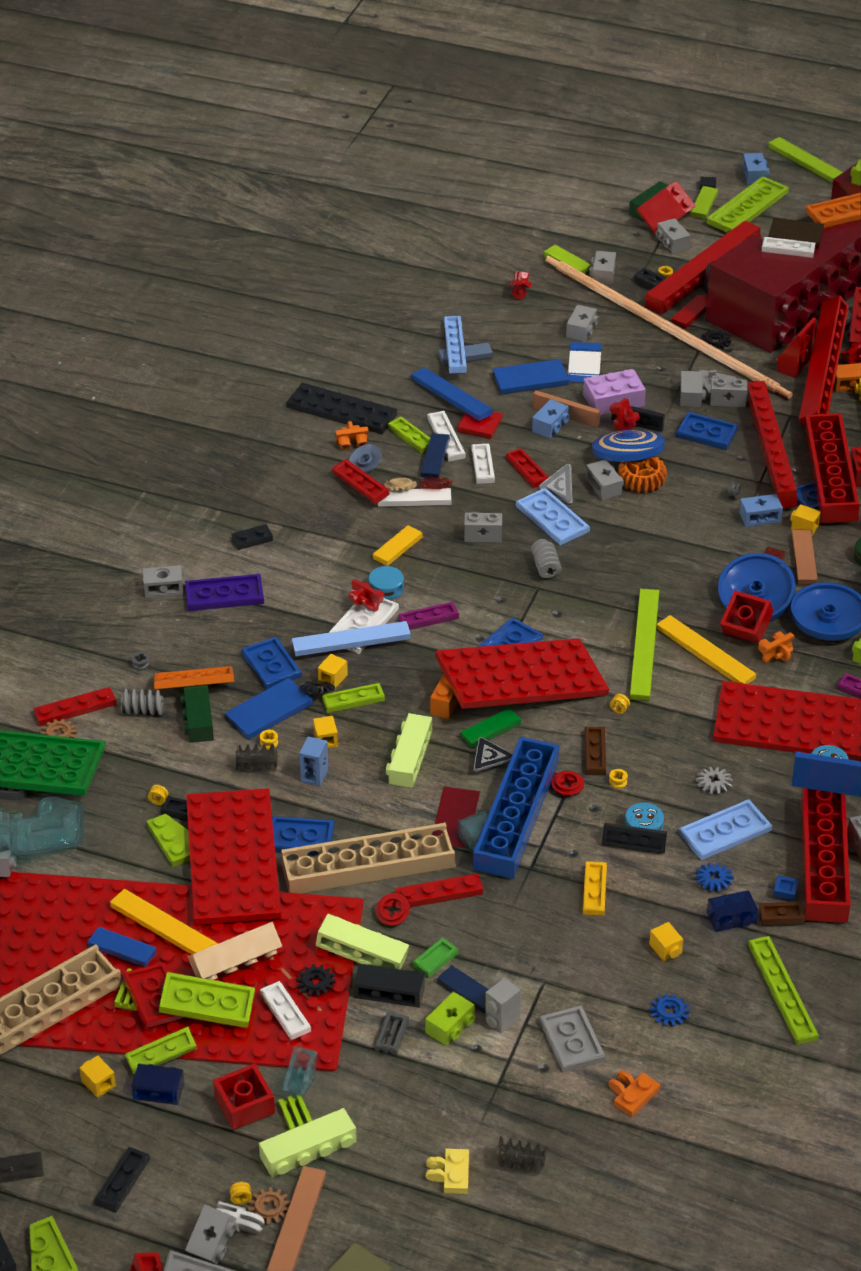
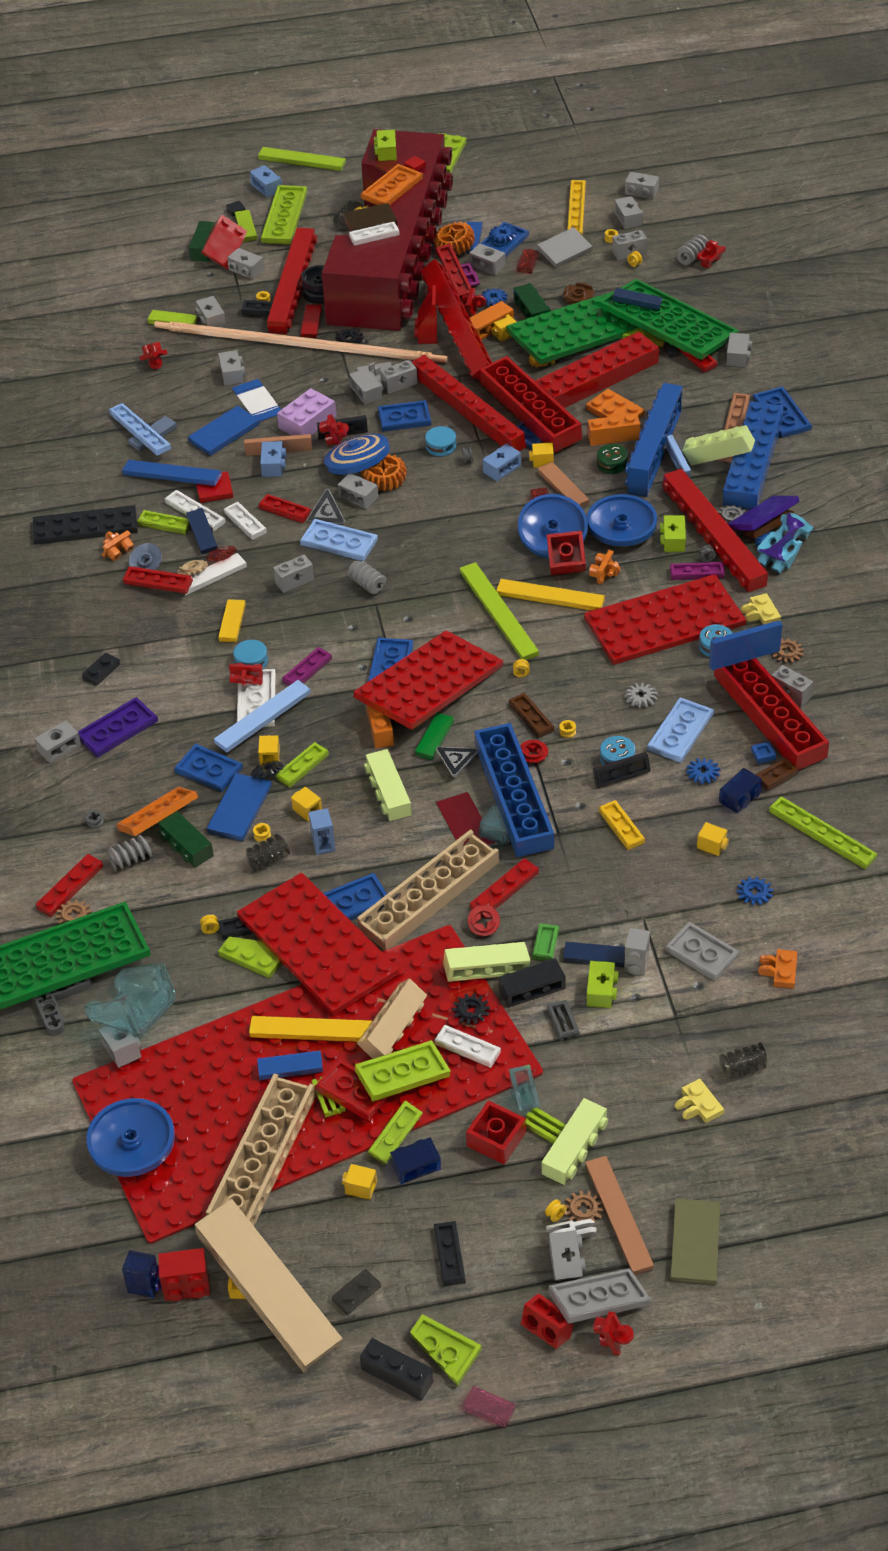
camera: 30 degrees left, 5 degrees up
none -> dark azure head [425,426,456,456]

